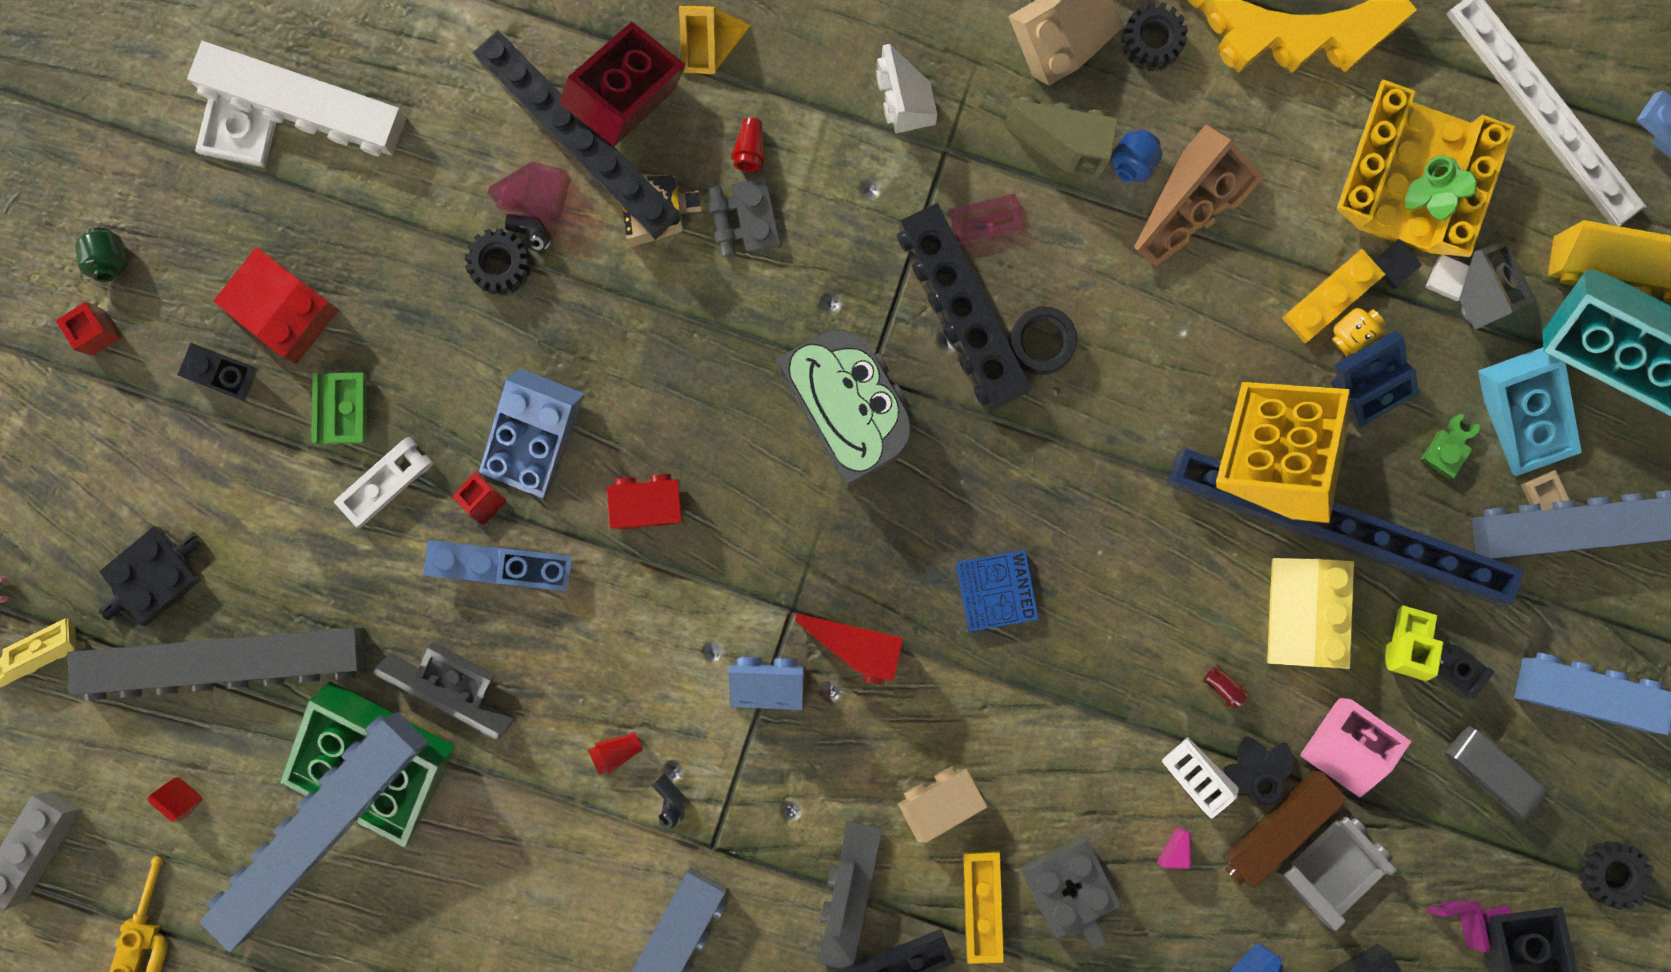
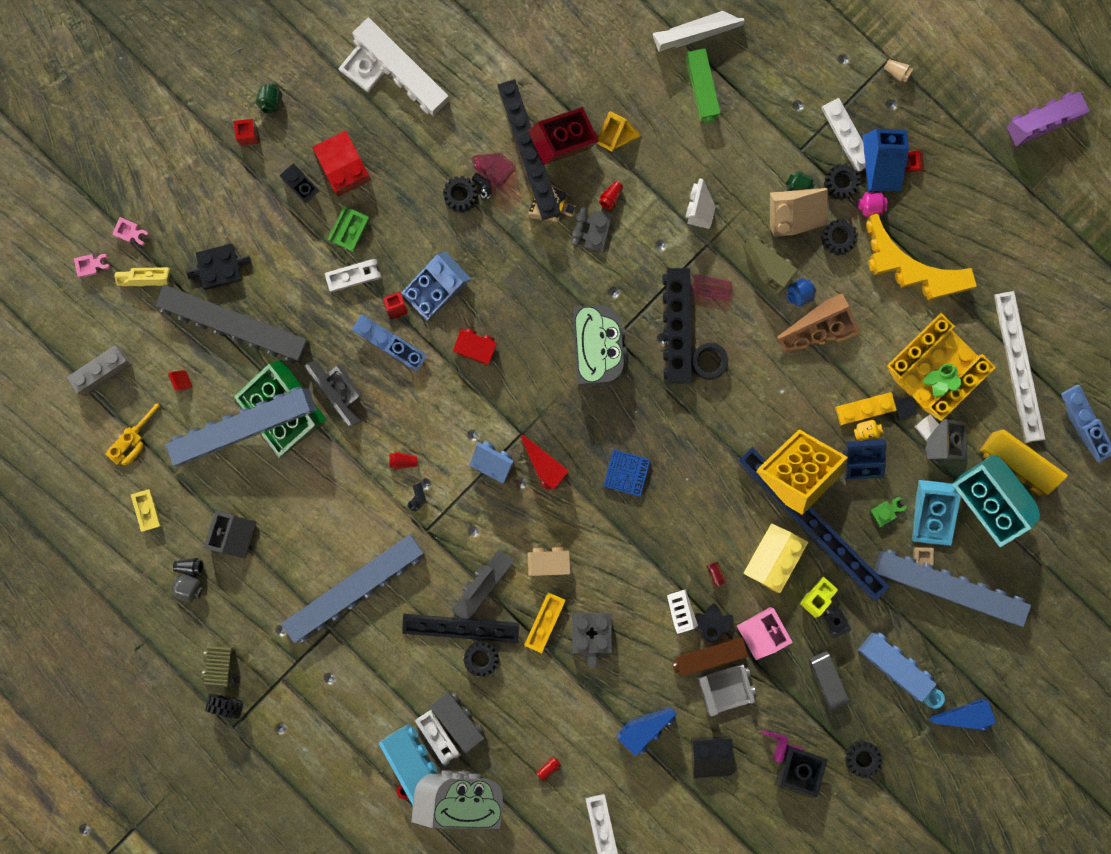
camera: 25 degrees right, 0 degrees up
dark pink slope [1157,827,1191,868] -> none

